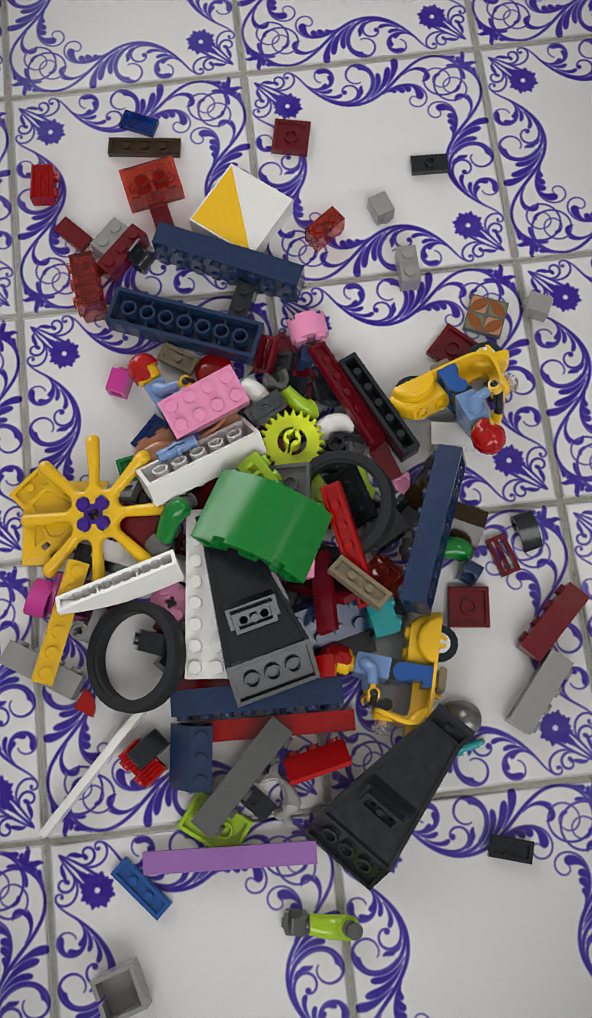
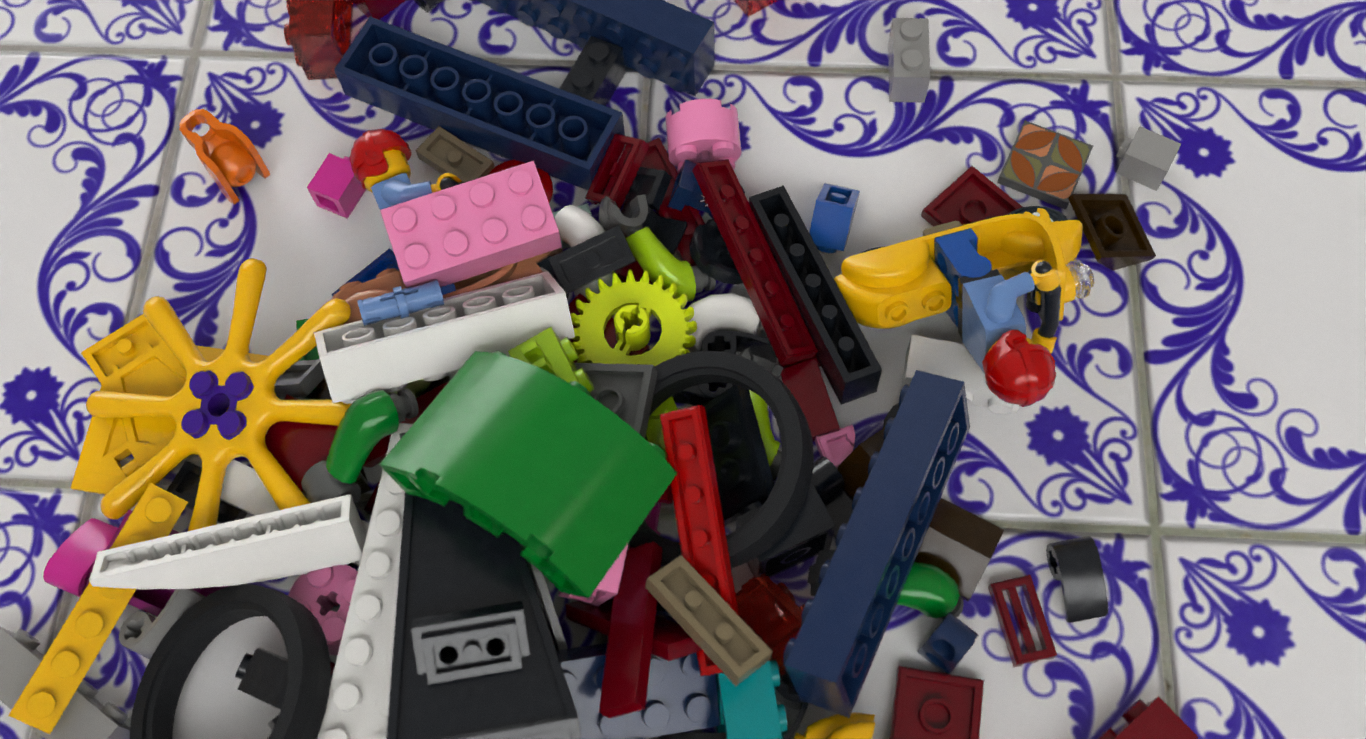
camera: 10 degrees right, 10 degrees down
none -> orange piece [179,109,271,205]
none -> blue slope [809,183,860,253]
none -> dark brown slope [1068,194,1156,271]

